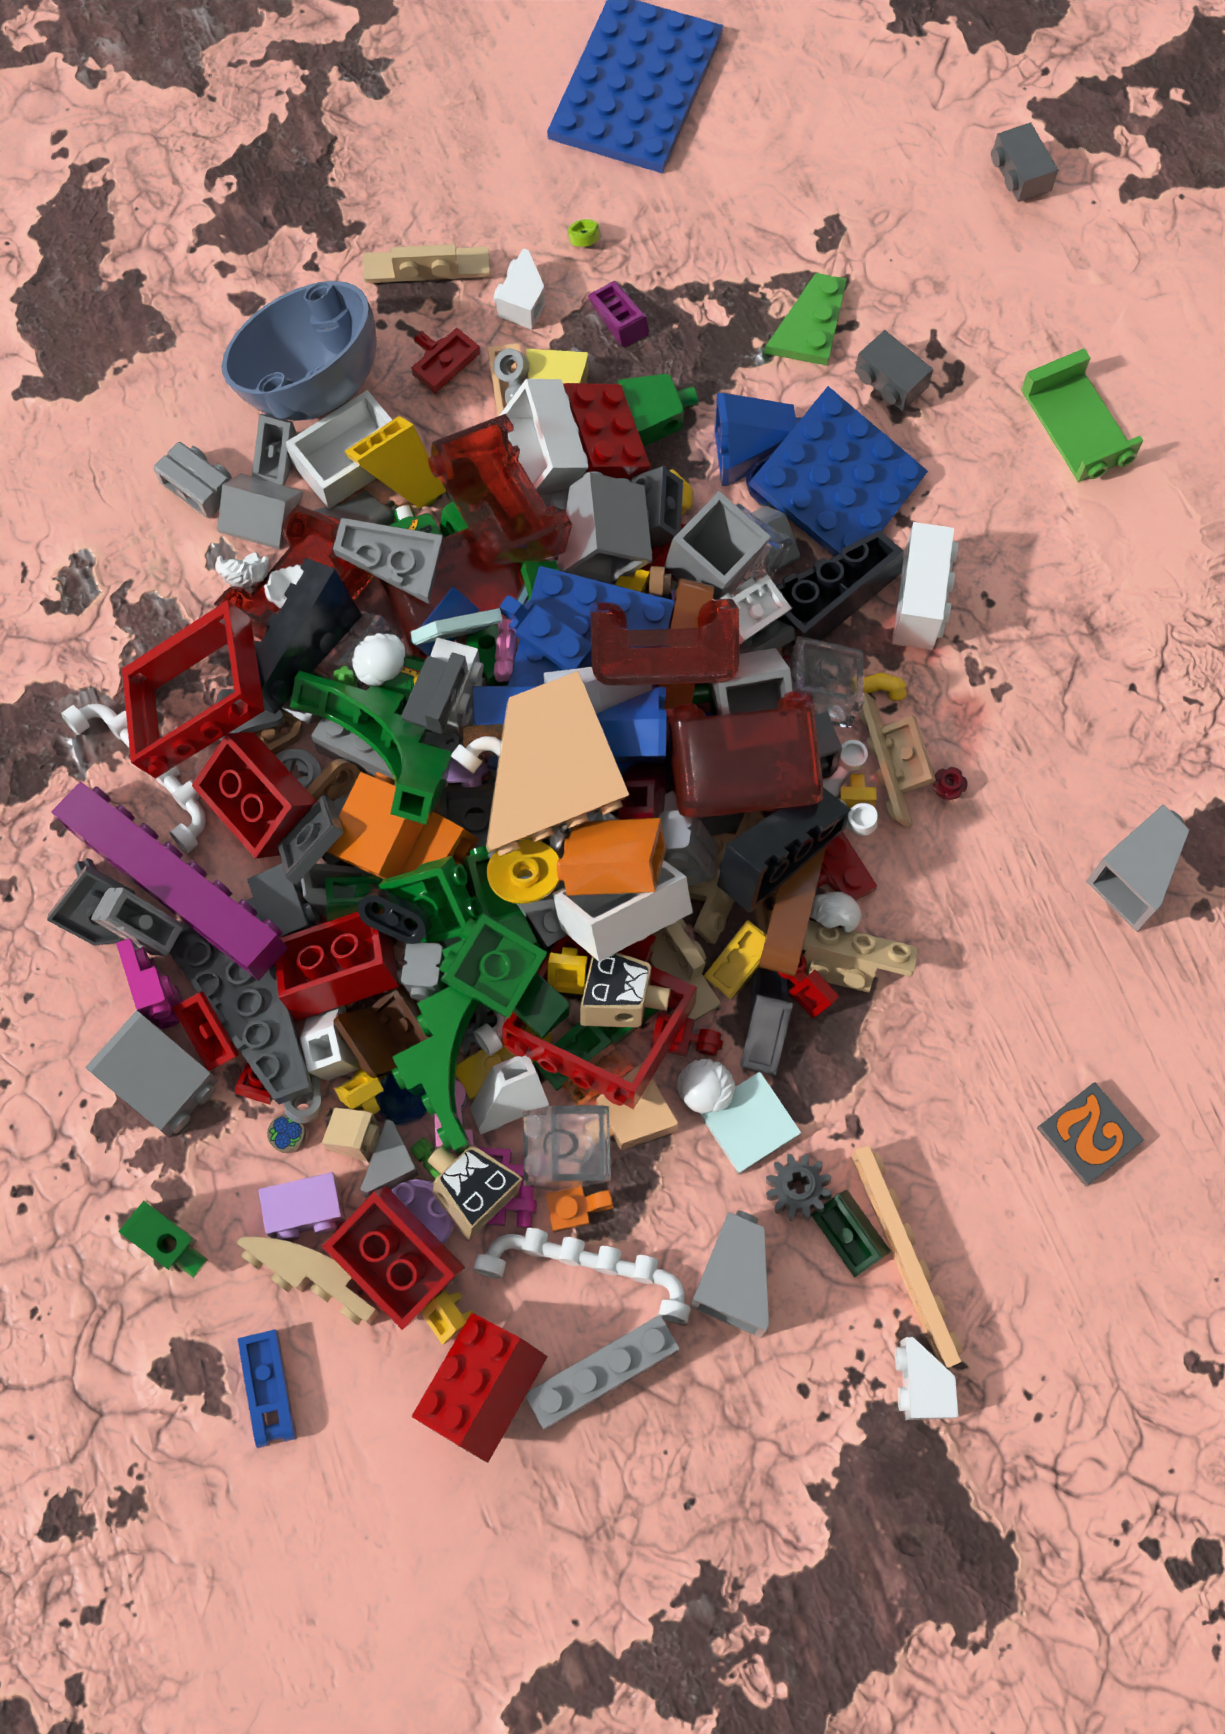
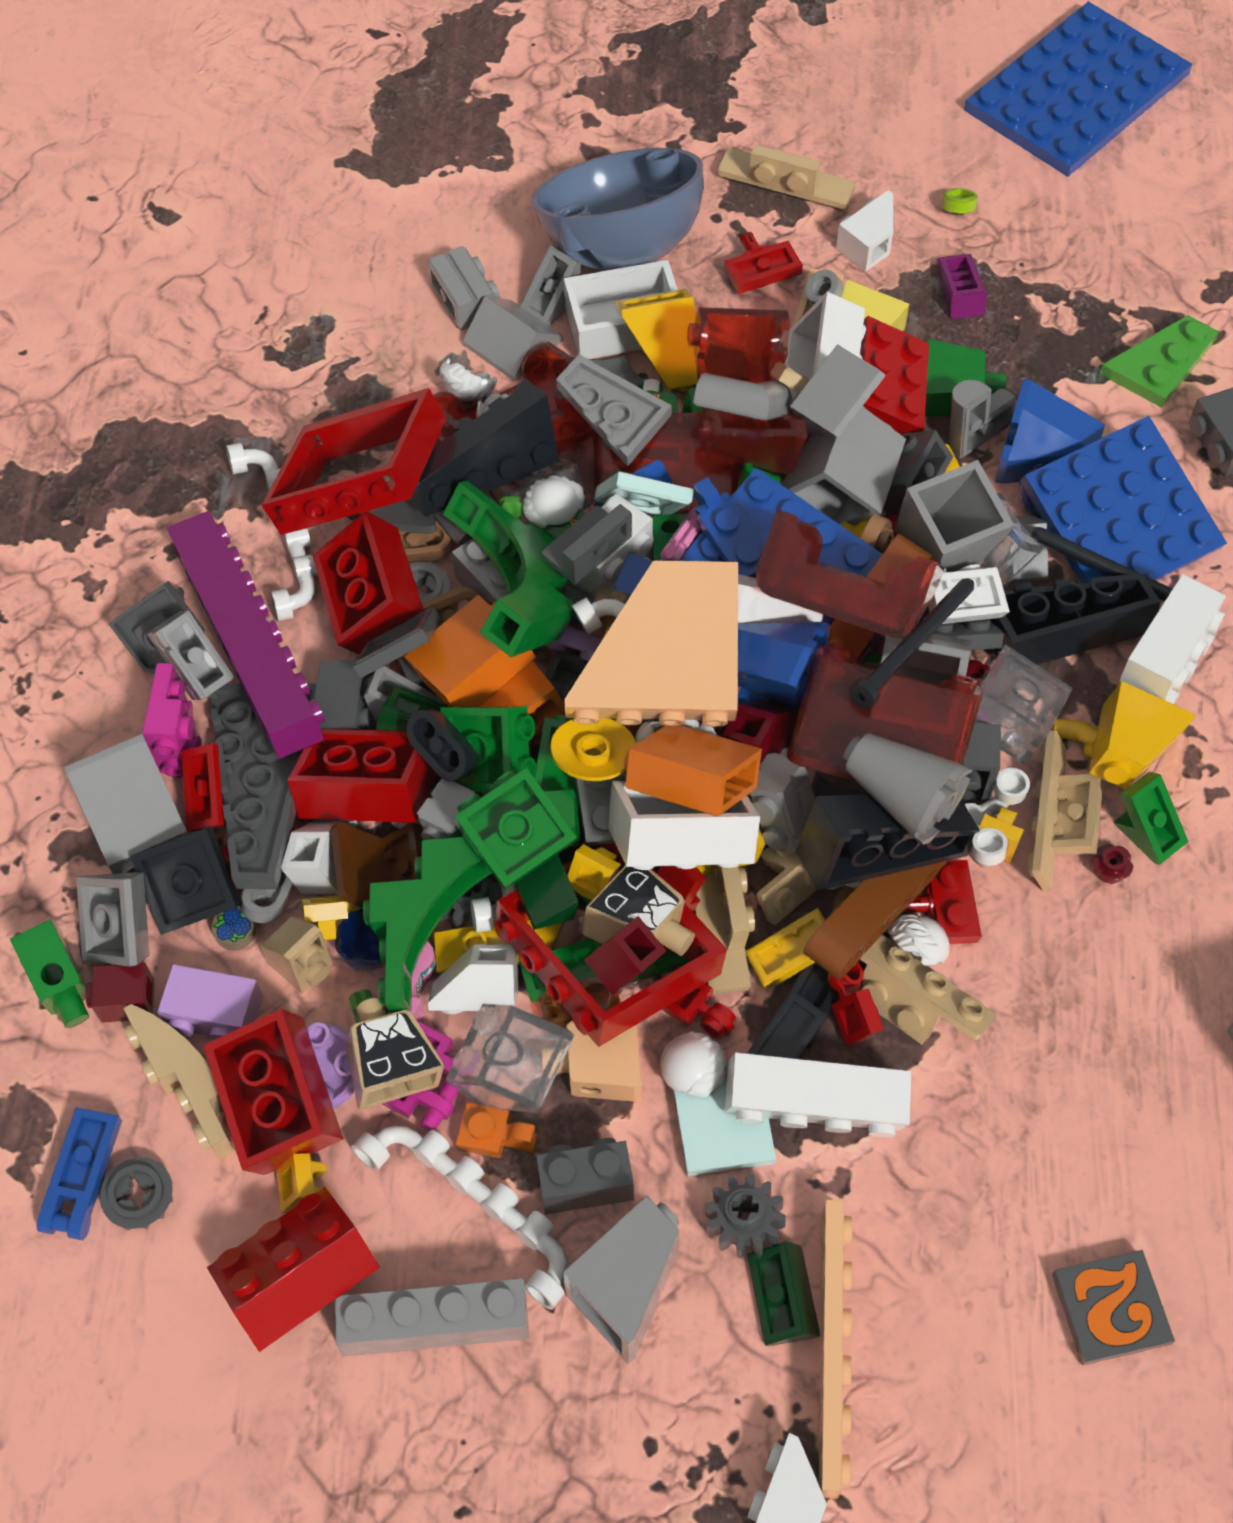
camera: 25 degrees right, 10 degrees down
light grey slope [360,1119,419,1197] -> none
none -> light grey slope [76,872,150,967]
none -> dark red brick [85,963,154,1023]
none -> dark grey gear [100,1158,174,1231]
none -> black plate [130,826,241,935]
none -> dark grey brick [536,1138,634,1215]
none -> dark red brick [584,916,667,995]
none -> light grey brick [693,373,792,420]
none -> white brick [724,1052,912,1137]
none -> tan tile [770,362,810,393]
none -> light grey slope [790,344,886,438]
none -> light grey cone [843,733,972,845]
none -> black bar [848,578,974,710]
none -> light grey brick [948,380,1016,459]
none -> black bar [1031,527,1173,602]
none -> yellow slope [1089,681,1195,790]
none -> green slope [1114,771,1189,865]

